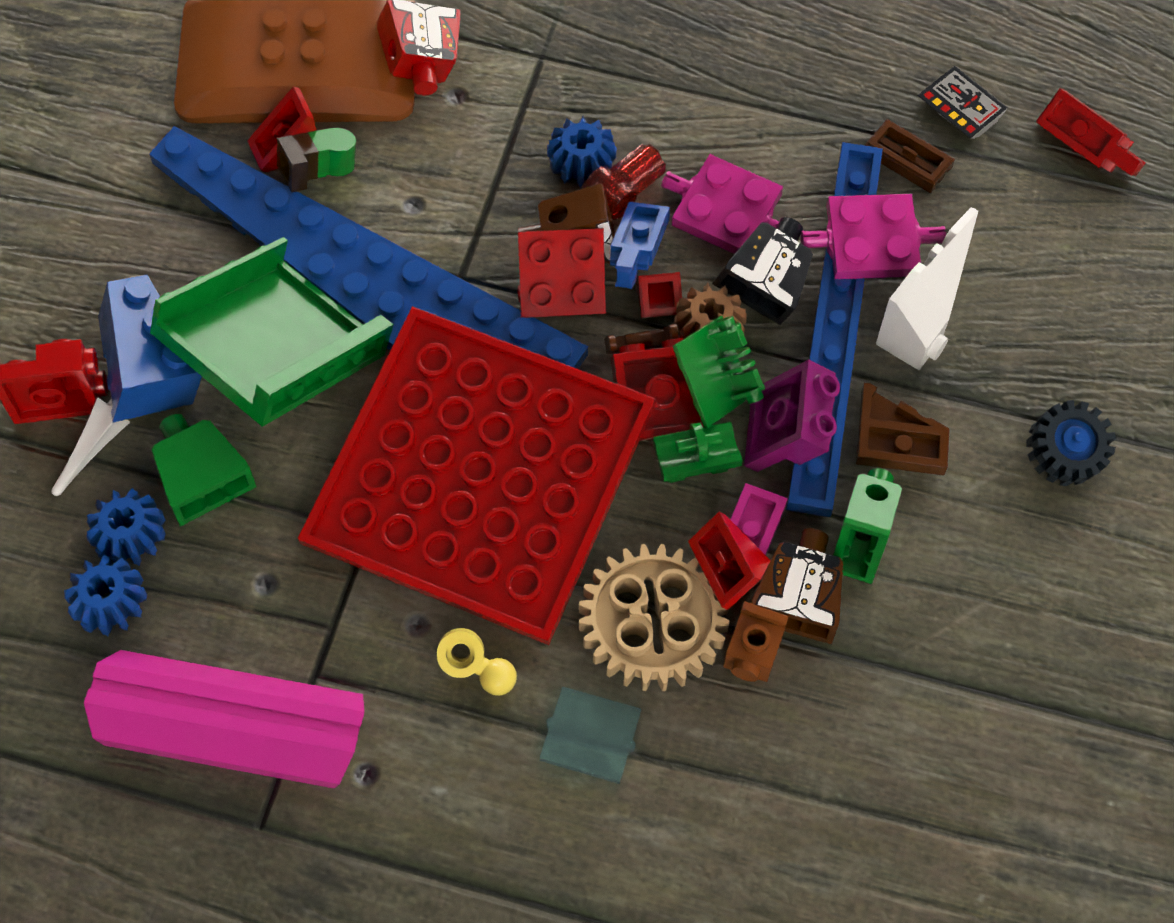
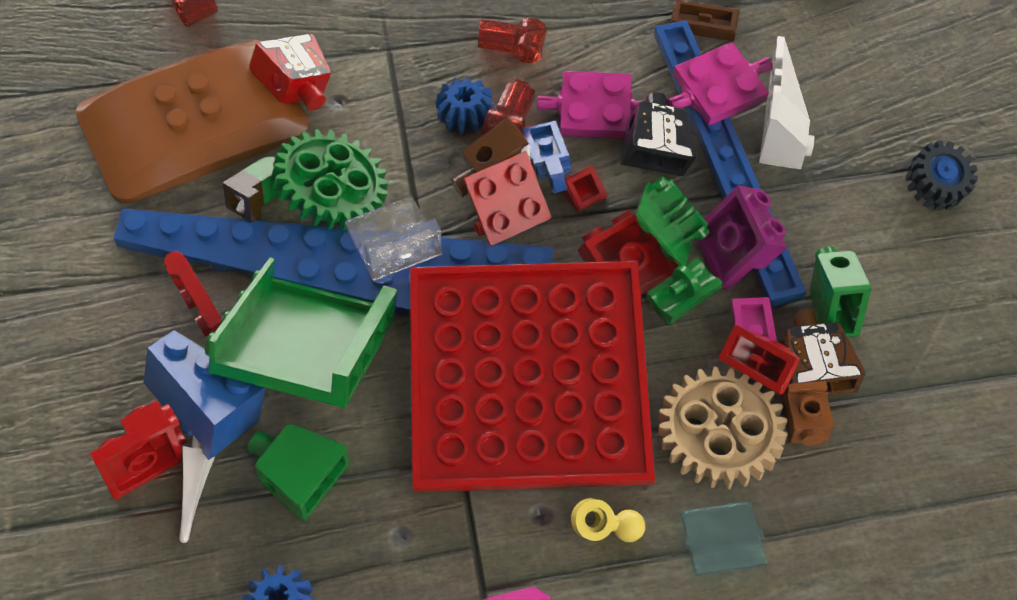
camera: 25 degrees left, 5 degrees down
blue gear [86,488,166,566] -> none
red slope [247,86,316,172] -> none
reddish brown piece [604,324,679,354] -> none
medium nougat gear [674,282,747,338] -> none
reddish brown wing [856,382,950,475] -> none
none -> red hinge [163,251,222,337]
none -> green gear [271,129,389,230]
none -> clear bracket [345,197,442,281]
none -> clear red piece [478,18,548,63]

